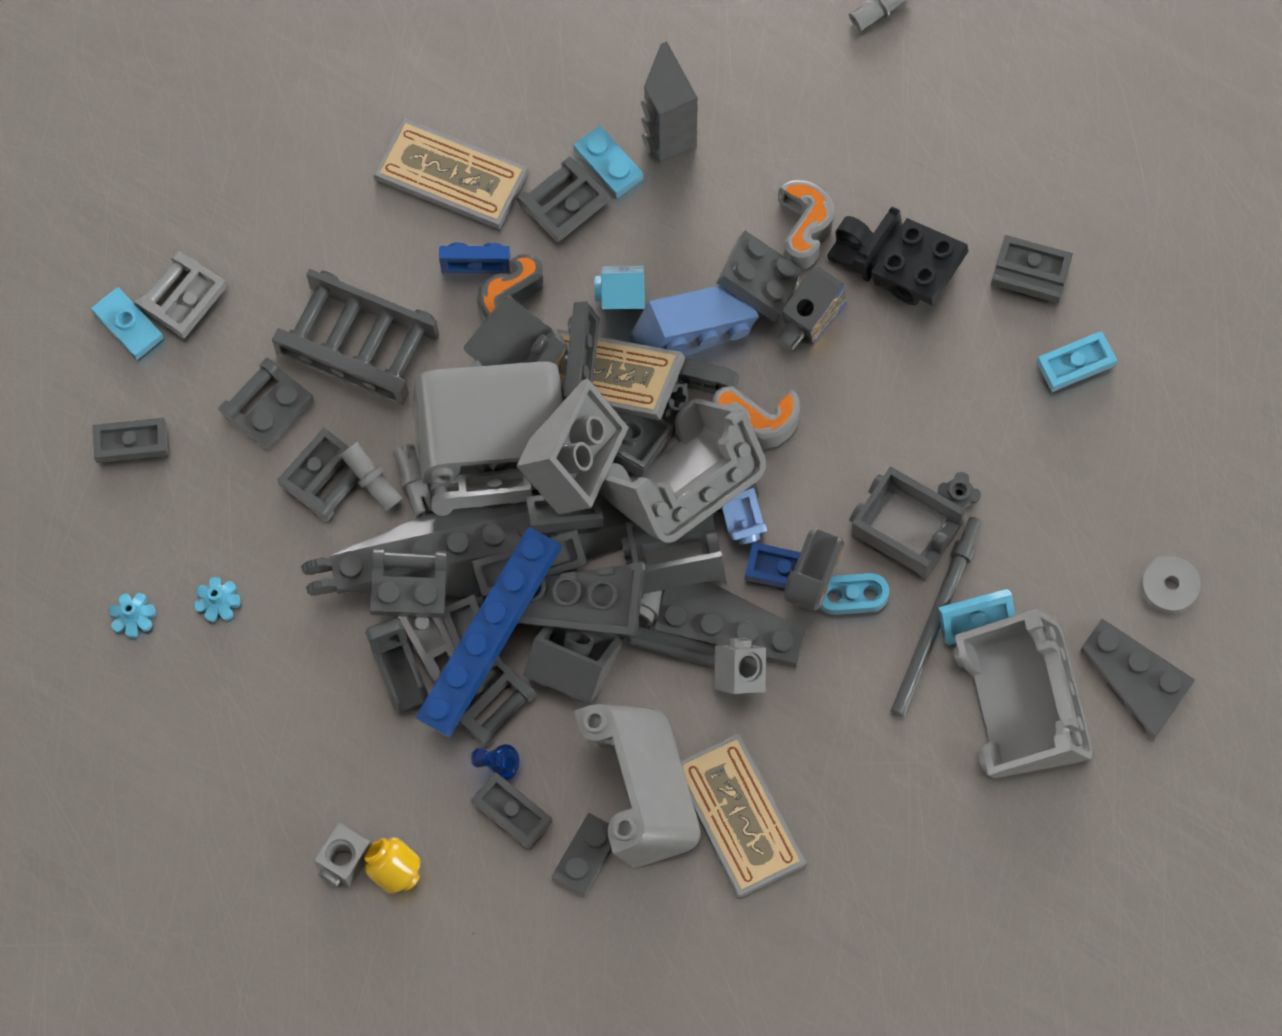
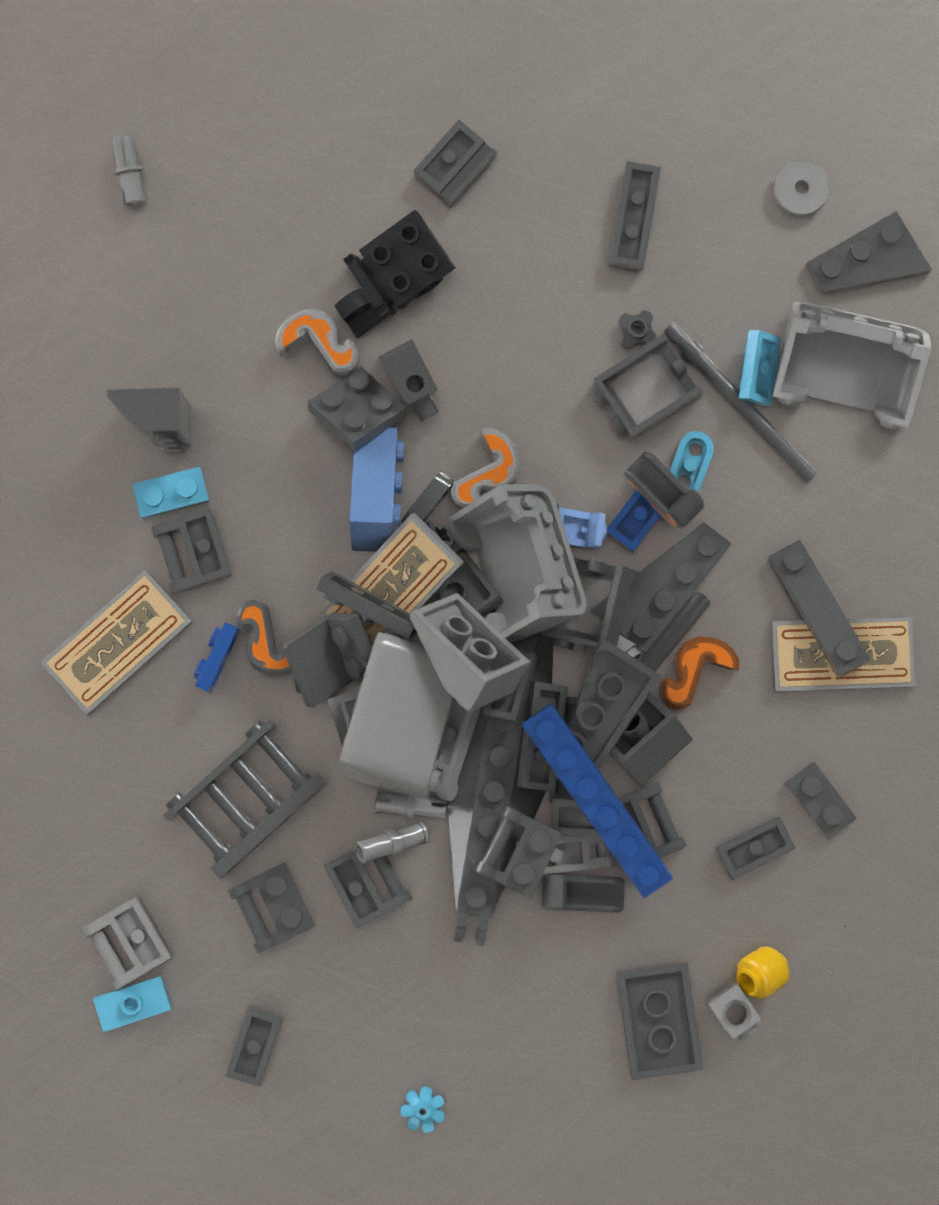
camera: 65 degrees left, 15 degrees up
medium azure plant [194,577,241,623] -> none
clear blue piece [471,744,520,780] -> none
light grey windscreen [574,704,701,869] -> none
medium azure brick [594,266,645,309] -> none
light grey brick [714,638,766,694] -> none
medium azure plate [1036,331,1118,392] -> none
none -> dark grey plate [609,161,661,271]
none -> dark grey plate [617,963,703,1080]
none -> dark orange animal [660,636,739,710]
none -> dark grey plate [768,540,870,678]

